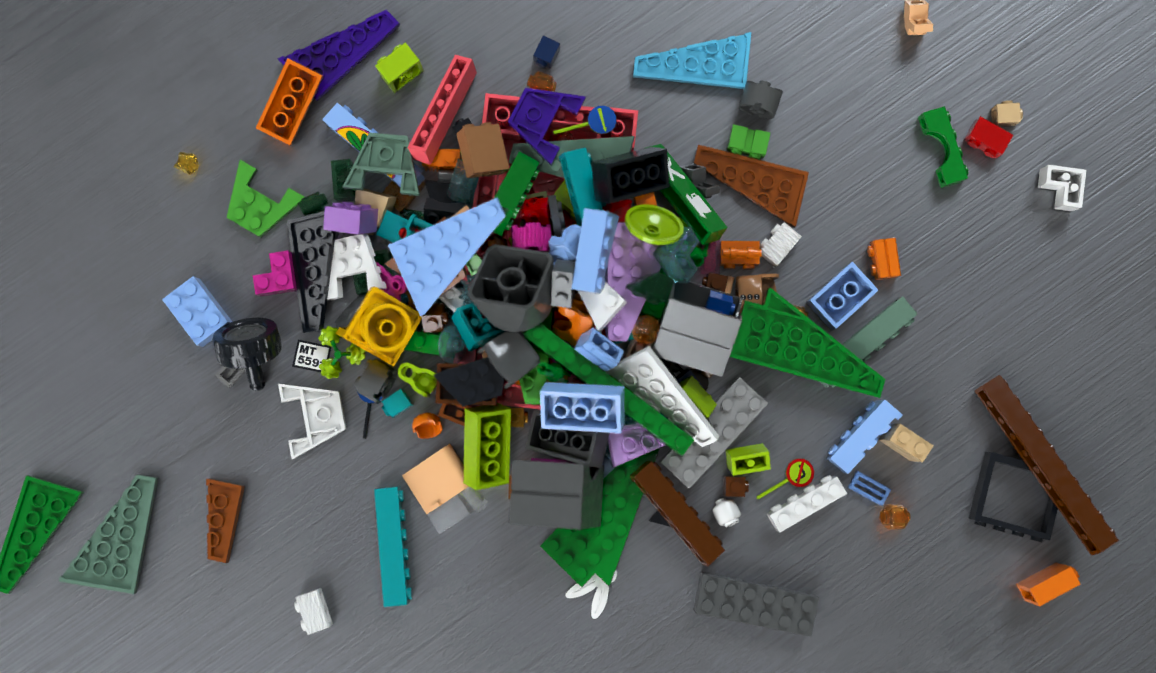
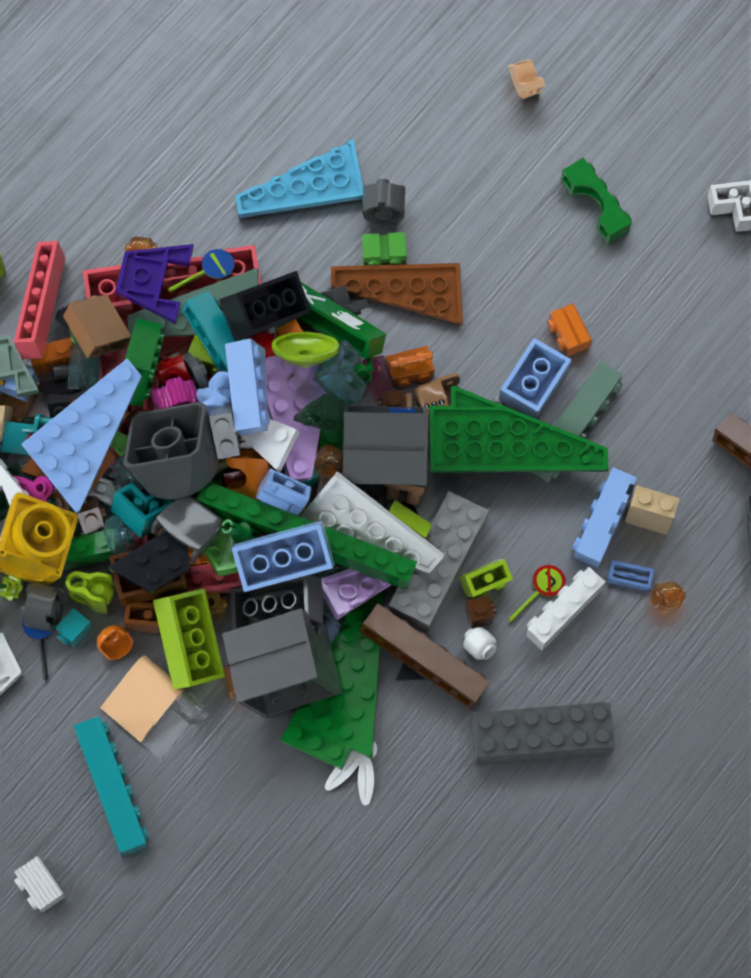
camera: 15 degrees left, 15 degrees down
dark blue brick [533,35,560,69] -> none
white brick [760,222,802,267] -> none
red brick [964,116,1013,158] -> none
tan brick [991,100,1023,127] -> none

